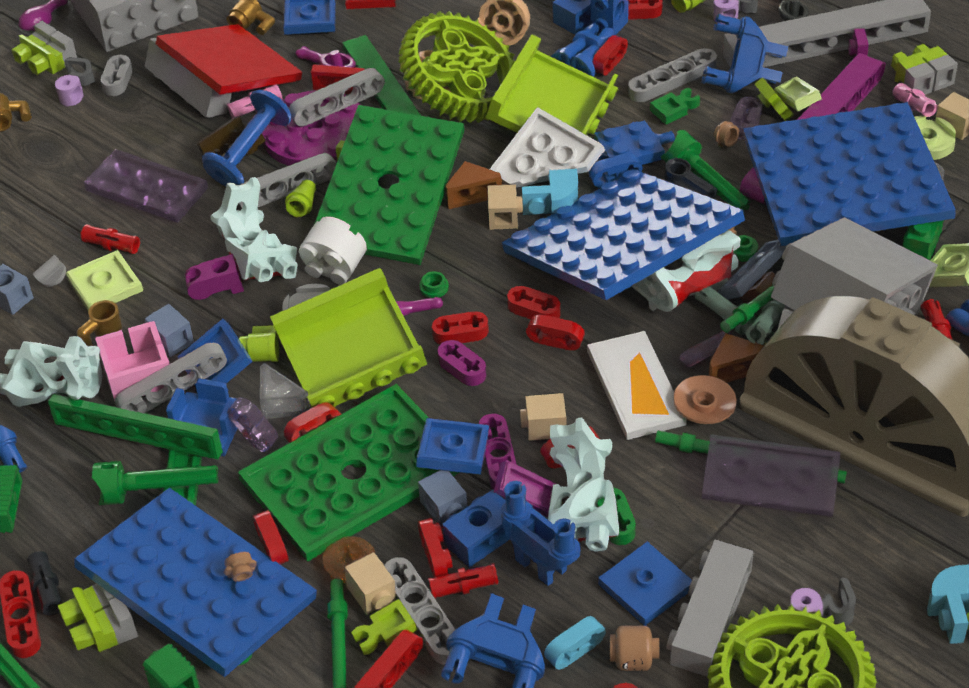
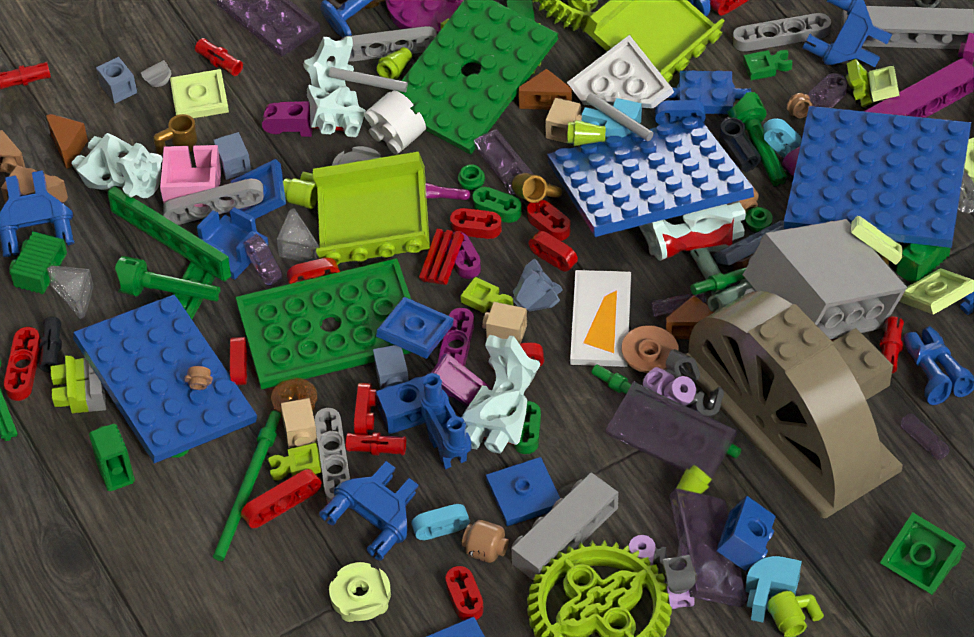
camera: 20 degrees right, 5 degrees up
none -> clear slope [47,266,94,319]
none -> light grey bar [329,67,408,93]
none -> red tile [419,229,464,285]
none -> lime plate [461,277,513,313]
none -> green beam [473,187,521,223]
none -> clear purple plate [474,129,533,195]
none -> pearl gold piece [512,173,562,203]
none -> sand blue brick [513,259,563,311]
none -> lime cone [567,120,606,146]
none -> light grey bar [586,93,654,141]
none -> leg [643,349,700,401]
none -> dark grey leg [662,555,695,609]
none -> leg [664,376,724,421]
none -> lime cone [670,464,712,510]
none -> clear purple plate [670,488,747,607]
none -> blue brick [716,496,776,571]
none -> medium azure beam [763,119,802,158]
none -> yellowish green tile [851,215,902,265]

